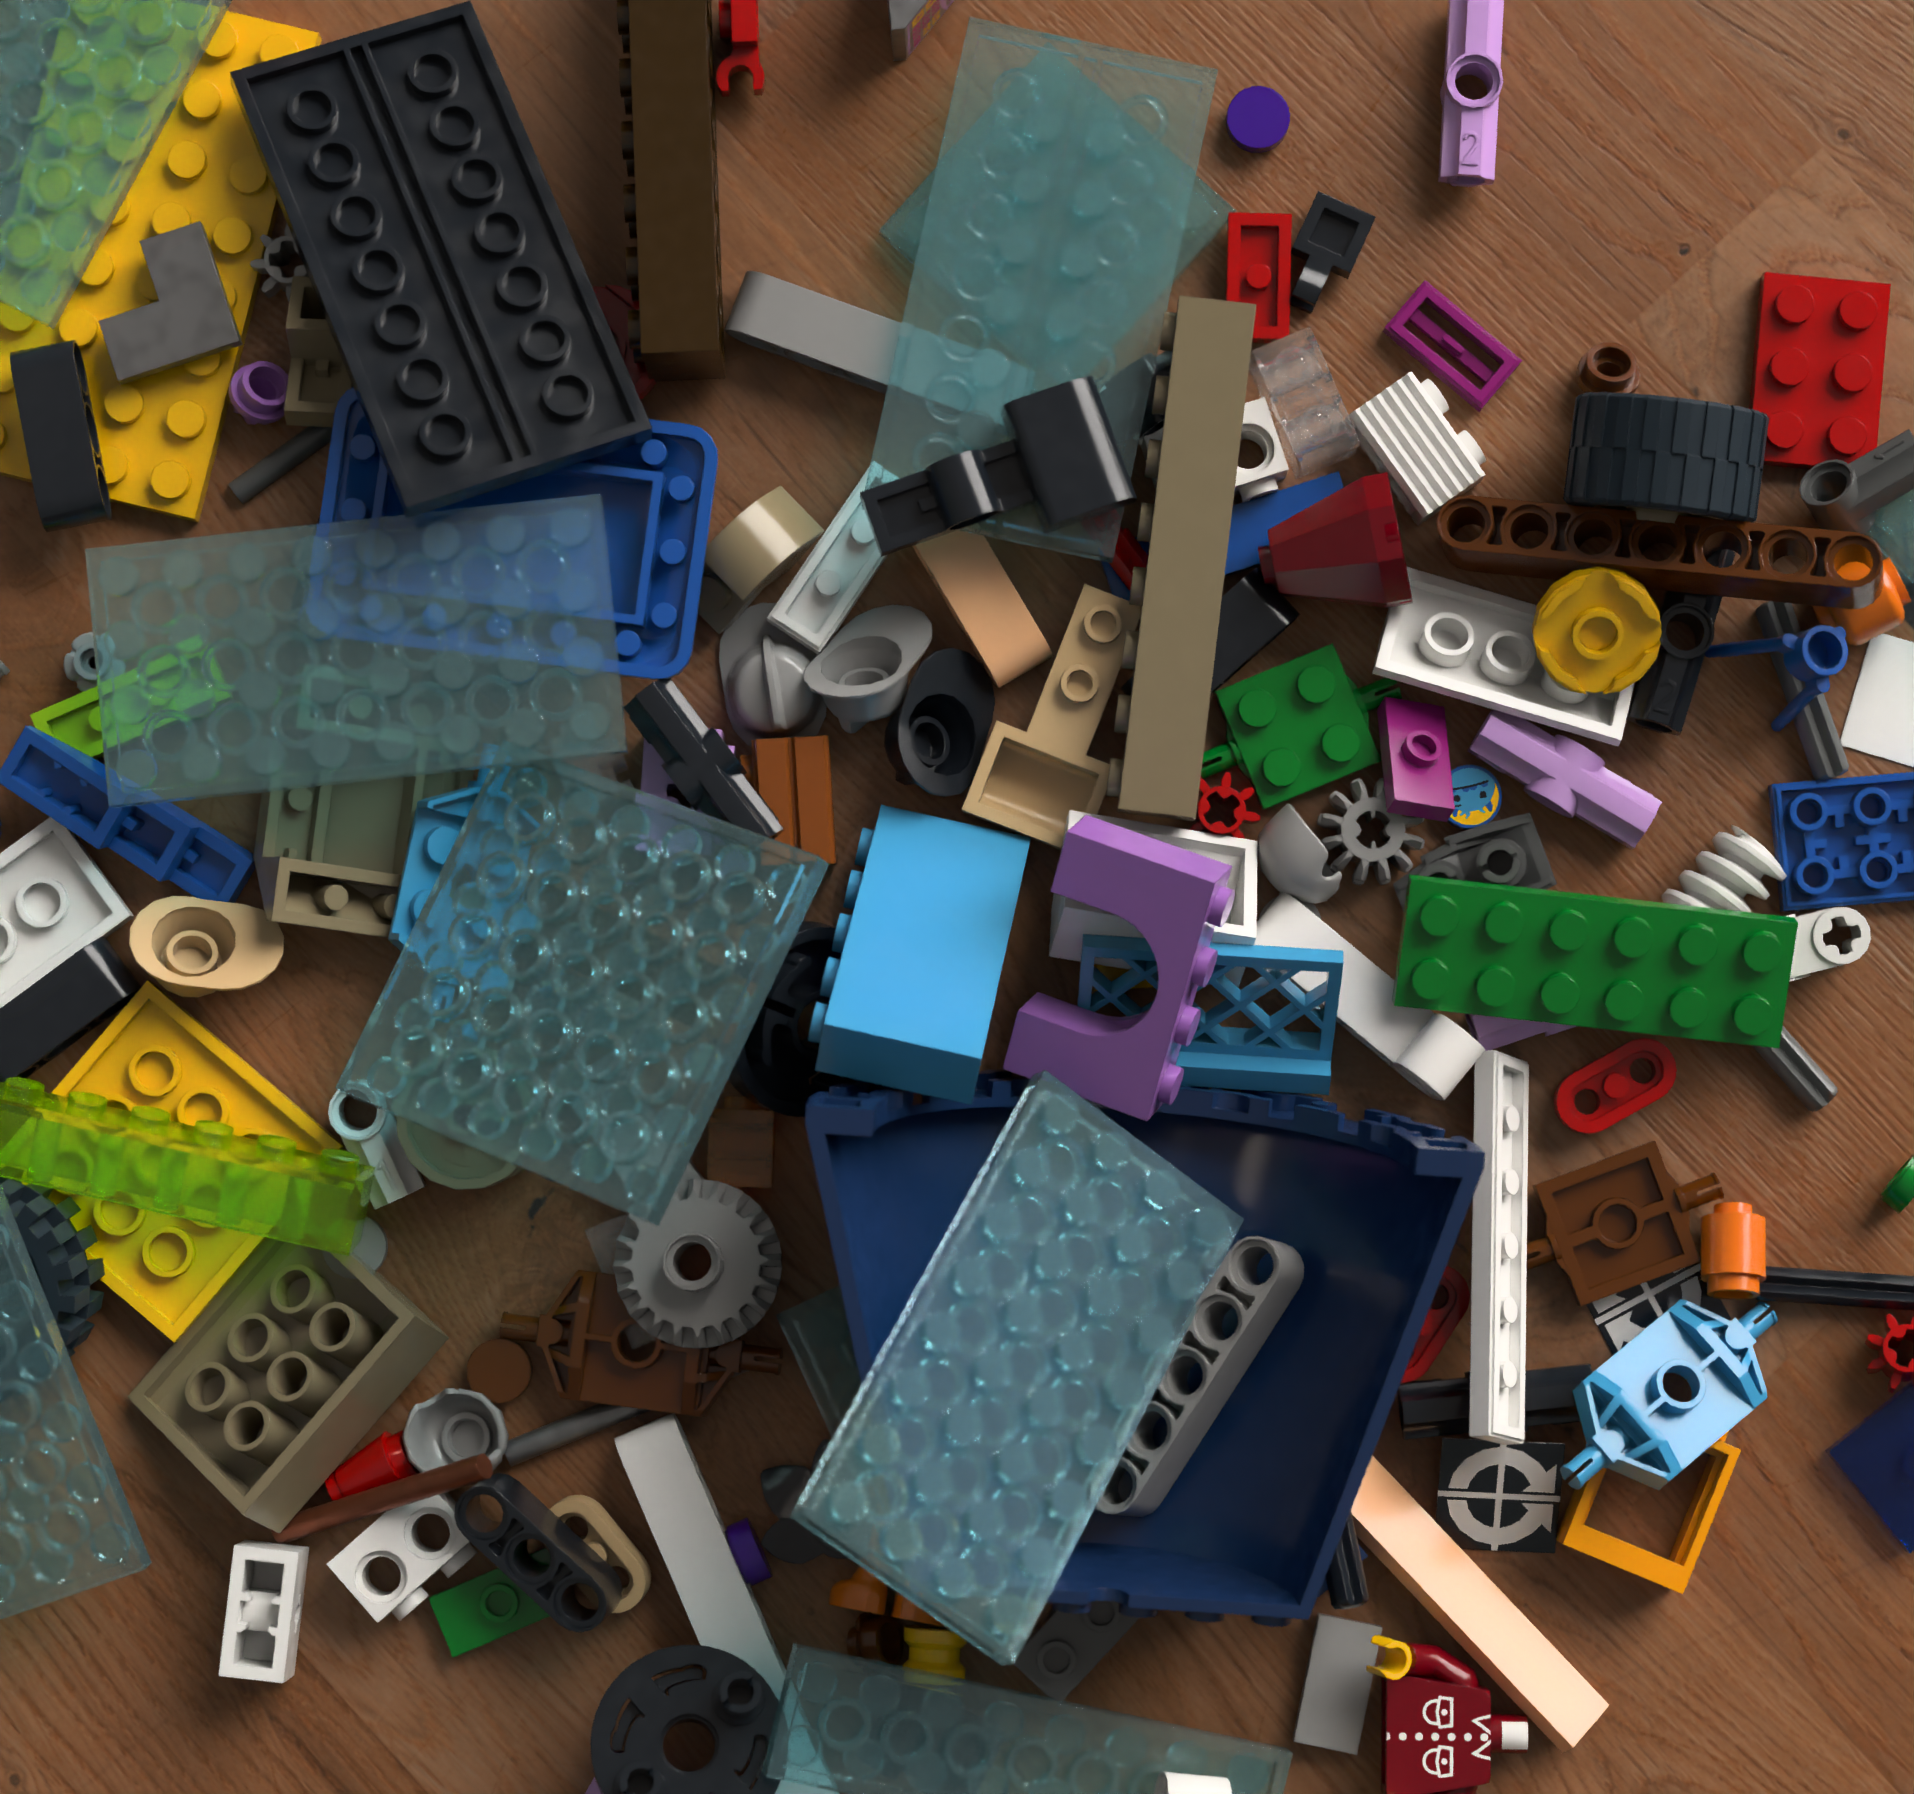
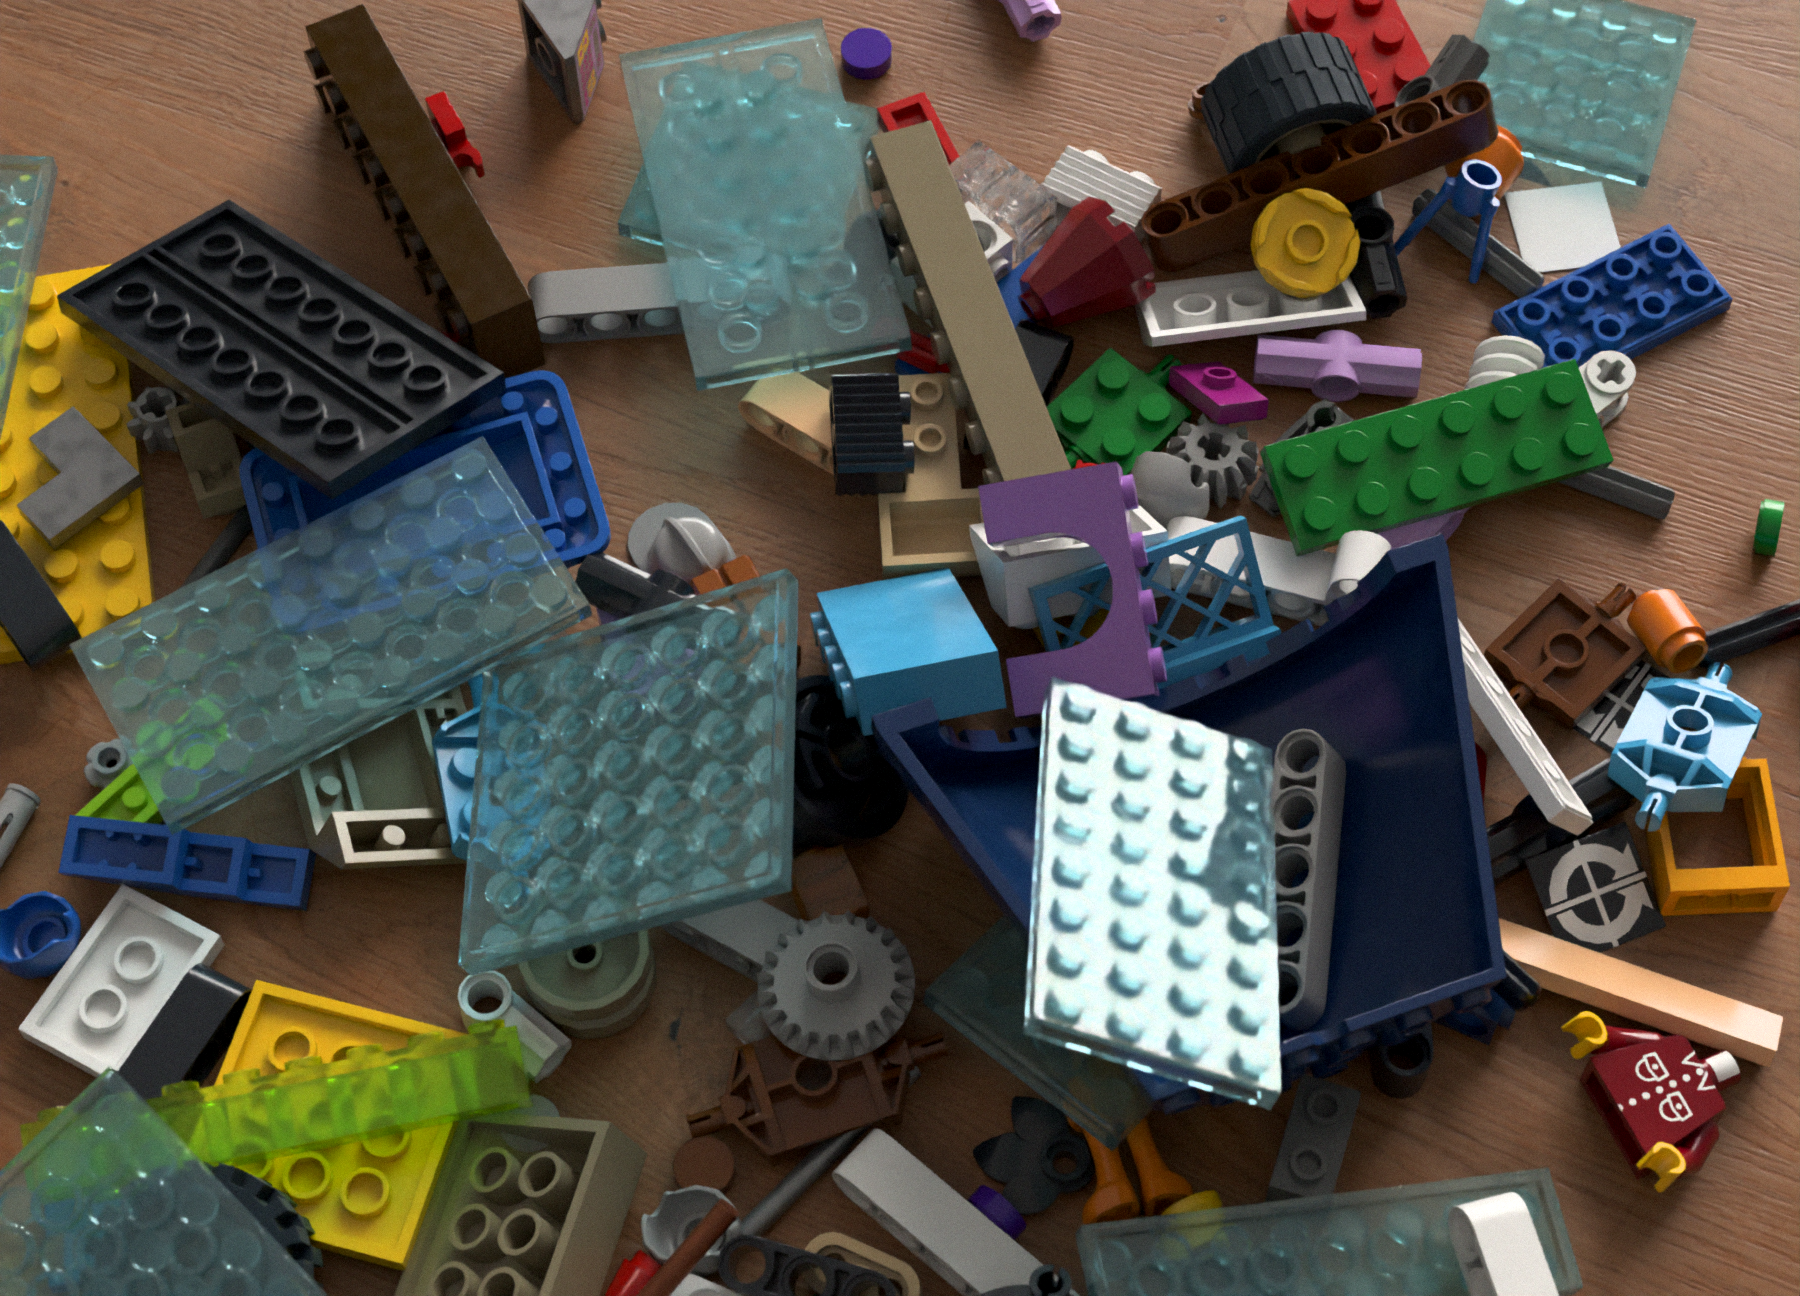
camera: 25 degrees left, 25 degrees down
tan piece [129,896,284,998] -> none
medium lavender plate [228,361,288,425] -> none
dark tan brick [698,485,825,634] -> none
white tile [767,462,898,655] -> none
light grey piece [804,605,932,733] -> none
black plate [860,376,1137,557] -> none
black piece [884,648,995,797] -> none
black plate [1290,191,1376,314] -> none
light grey tile [1292,1613,1383,1755] -> none
magenta tile [1383,280,1522,412] -> none
tile [1447,765,1502,830] -> none
red plate [1553,1038,1677,1134] -> none
none -> black brick [829,373,915,496]

